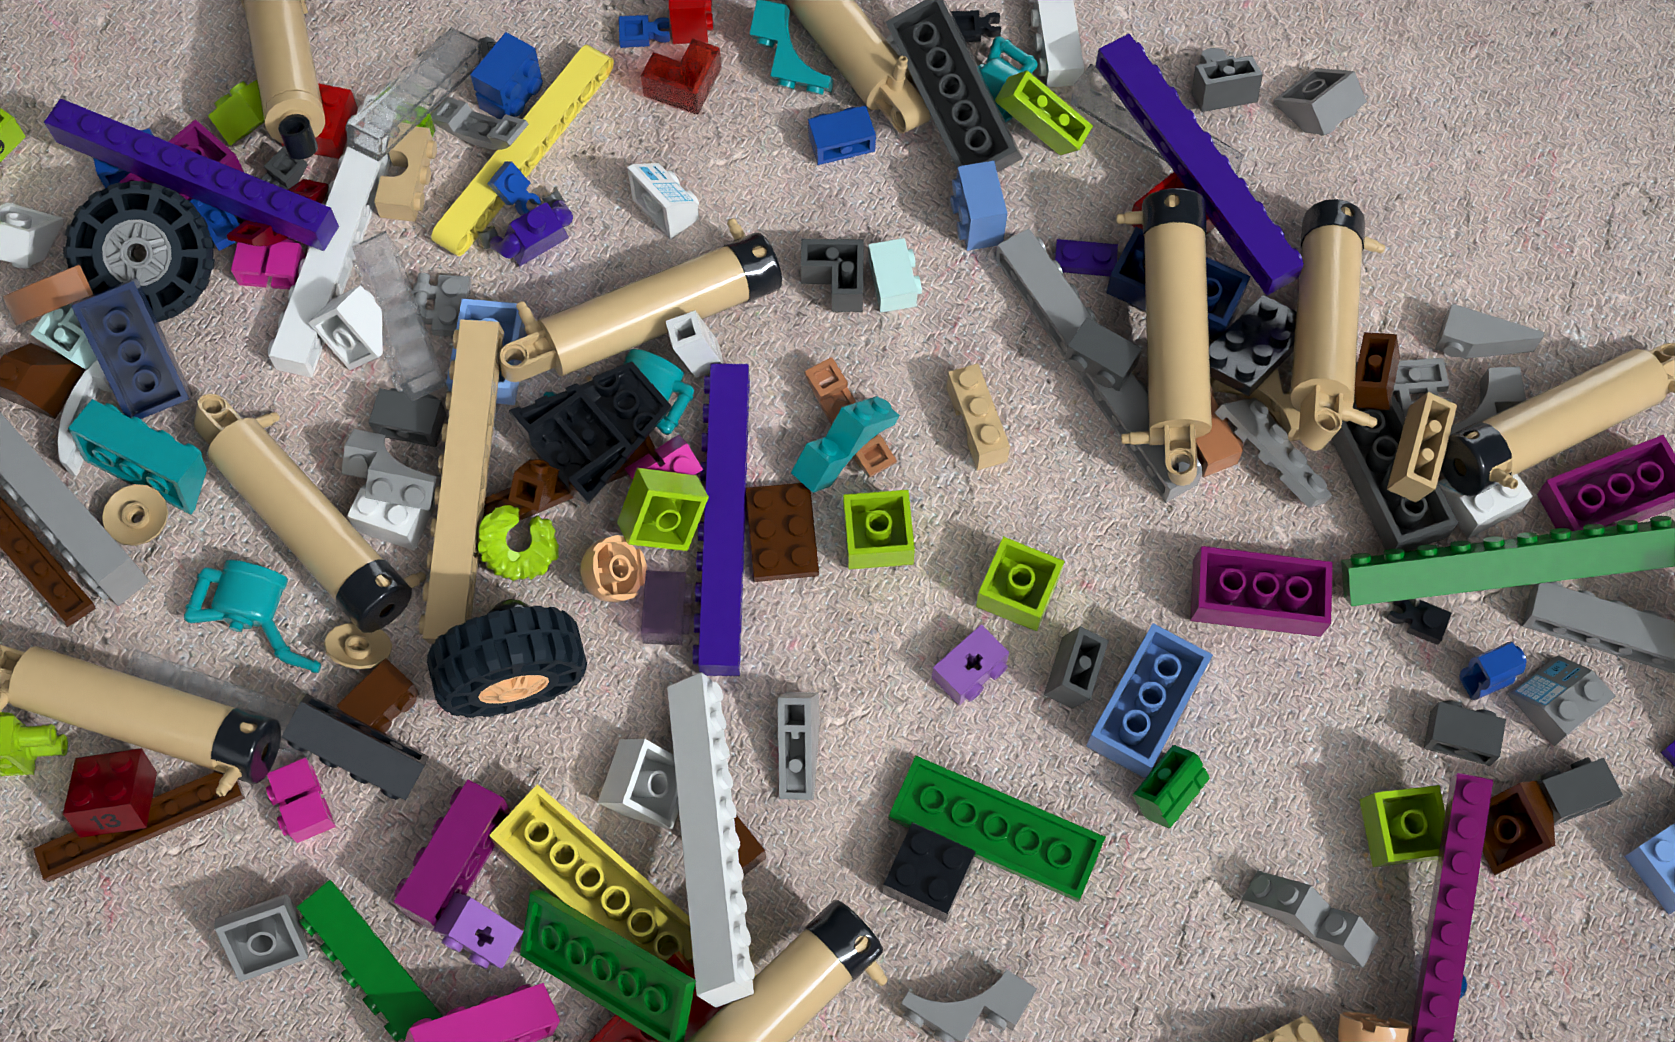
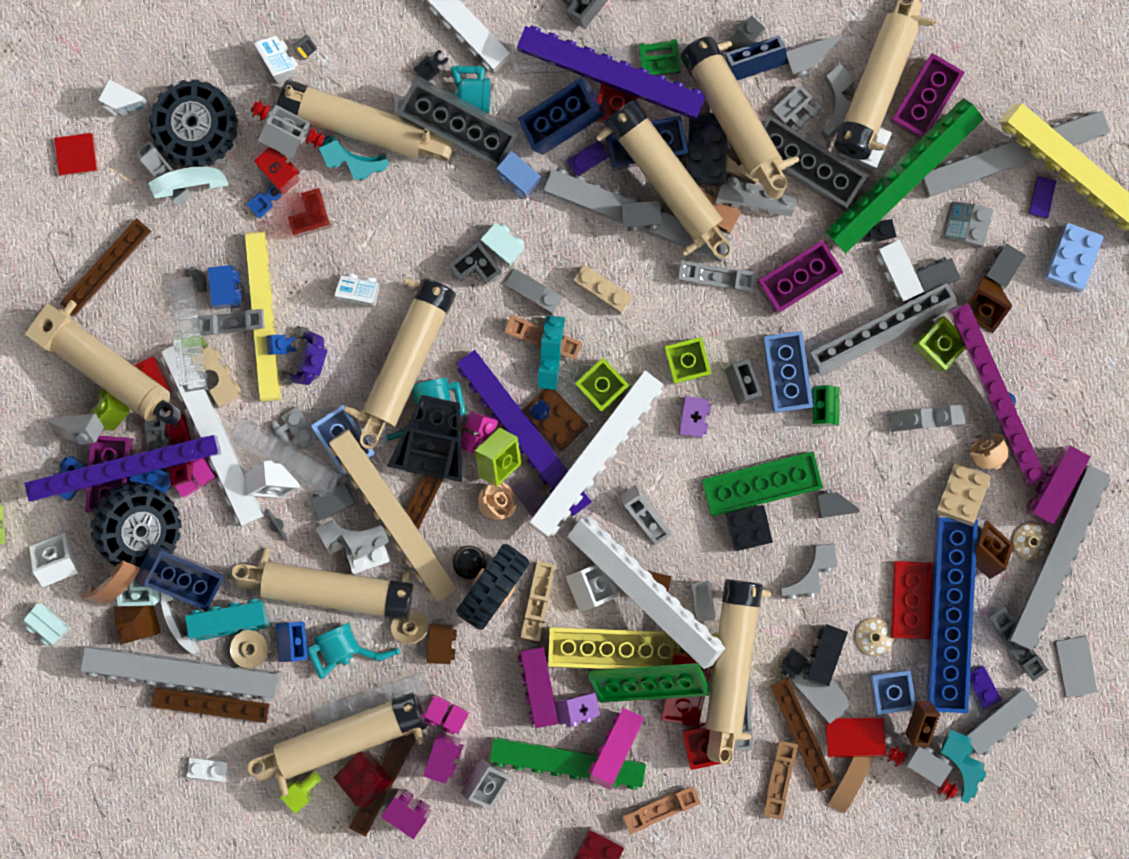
camera: 40 degrees left, 20 degrees up
black brick [282,694,429,801] -> none
lime piece [478,505,559,581] -> none
reddish brown brick [508,459,560,511] -> none
white brick [666,310,724,378] -> none
blue brick [808,105,876,165] -> none
lime brick [995,70,1093,155] -> none
reddish brown brick [1355,332,1400,410] -> none
tan brick [1387,392,1457,502] -> none
blue brick [1459,642,1526,700] -> none
none -> light grey slope [47,413,104,445]
none -> dark grey piece [265,509,288,541]
none -> blue brick [276,621,308,662]
none -> magenta brick [381,789,431,840]
none -> magenta brick [423,732,464,784]
none -> light grey slope [504,269,563,315]
none -> dark blue brick [518,78,605,155]
none -> tan slope [520,561,556,643]
none -> white brick [528,370,664,538]
none -> clear blue piece [529,399,551,421]
none -> green plate [639,39,681,76]
none -> light grey slope [678,260,756,292]
none -> white tile [691,581,716,622]
none -> dark blue brick [725,35,788,81]
none -> dark grey slope [726,15,765,52]
none -> light grey brick [810,283,957,377]
none -> dark grey slope [816,489,860,518]
none -> white brick [876,240,924,303]

